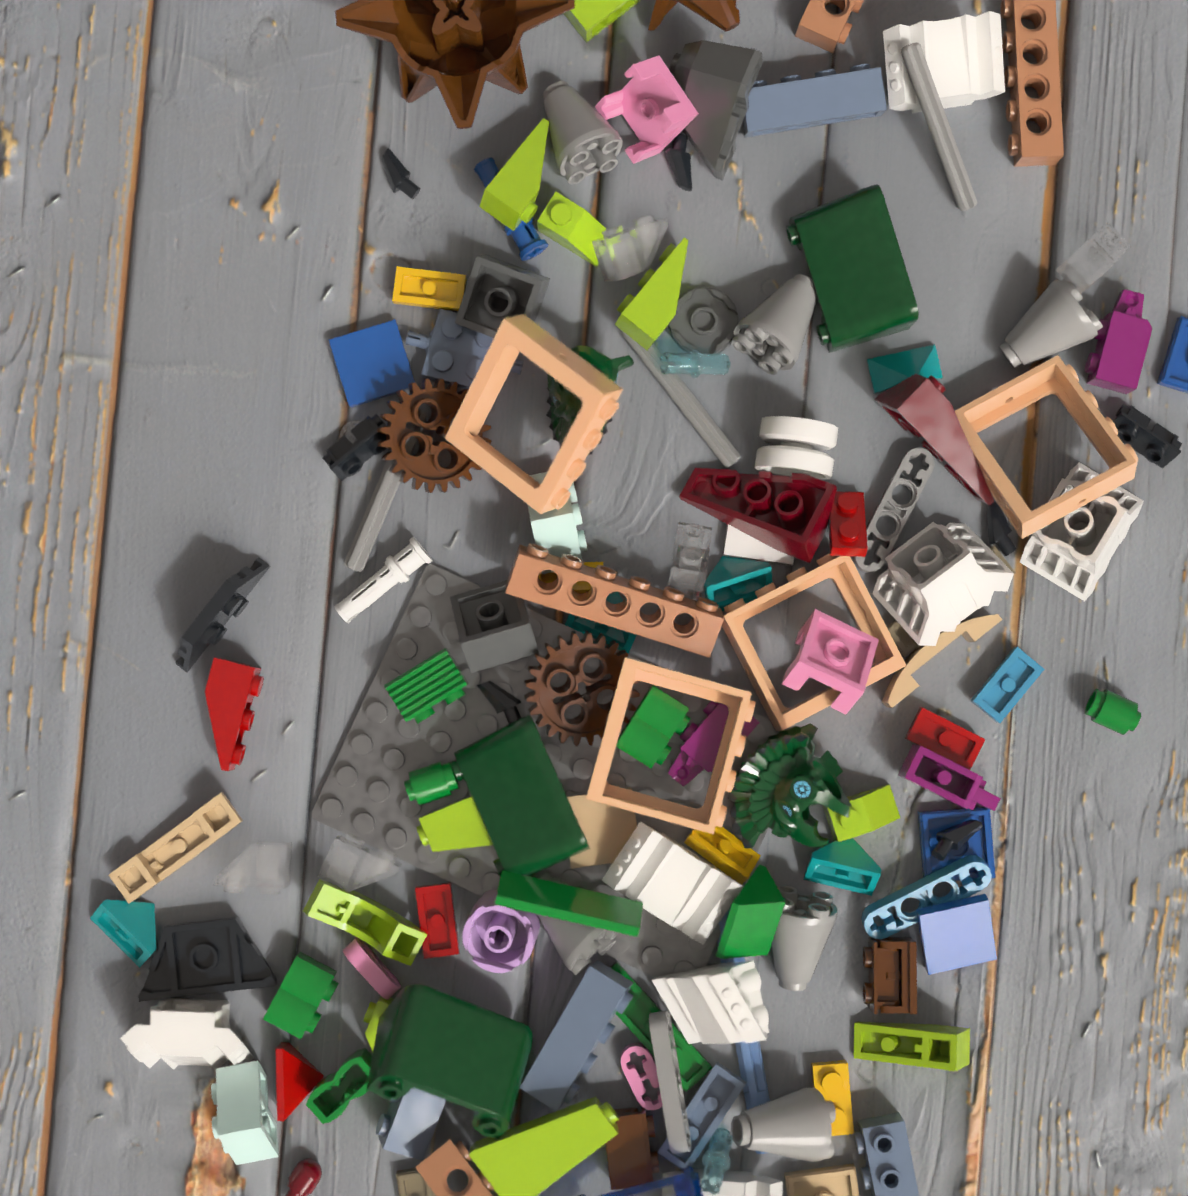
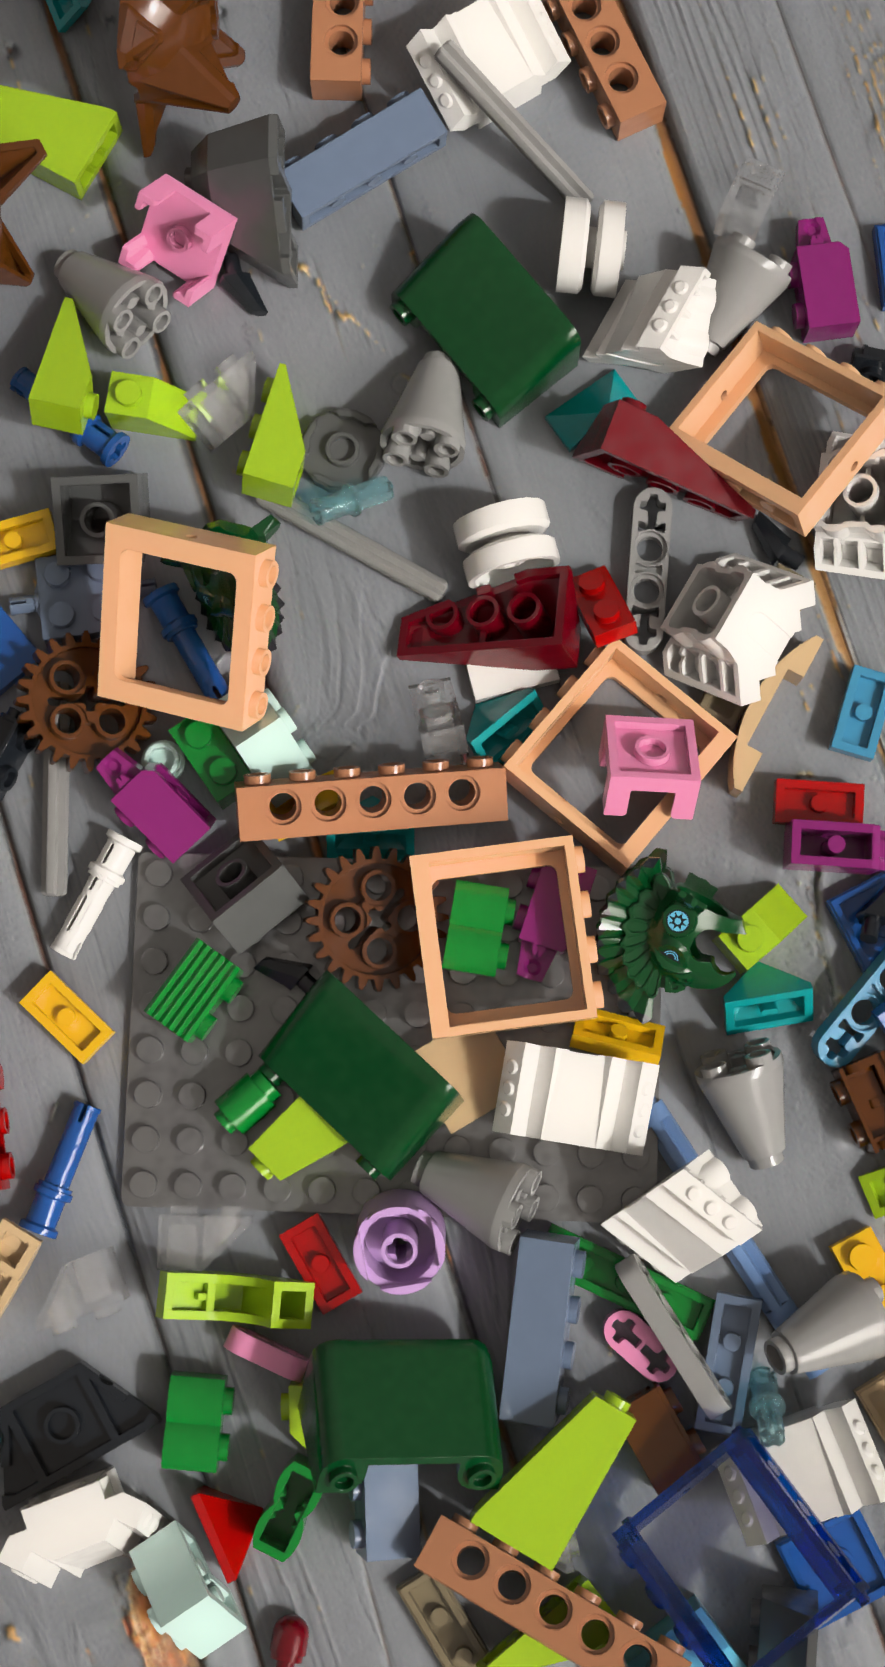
camera: 15 degrees left, 5 degrees down
green tile [495,870,643,937] -> none
green slope [716,864,786,959] -> none
none -> yellow plate [19,970,116,1064]
none -> blue pin [19,1100,101,1239]
none -> magenta hinge [96,747,217,863]
none -> light aqua plate [141,740,186,779]
none -> blue pin [143,582,229,699]
none -> green brick [168,718,251,810]
none -> white wheel [555,196,627,298]
none -> white slope [582,265,717,374]

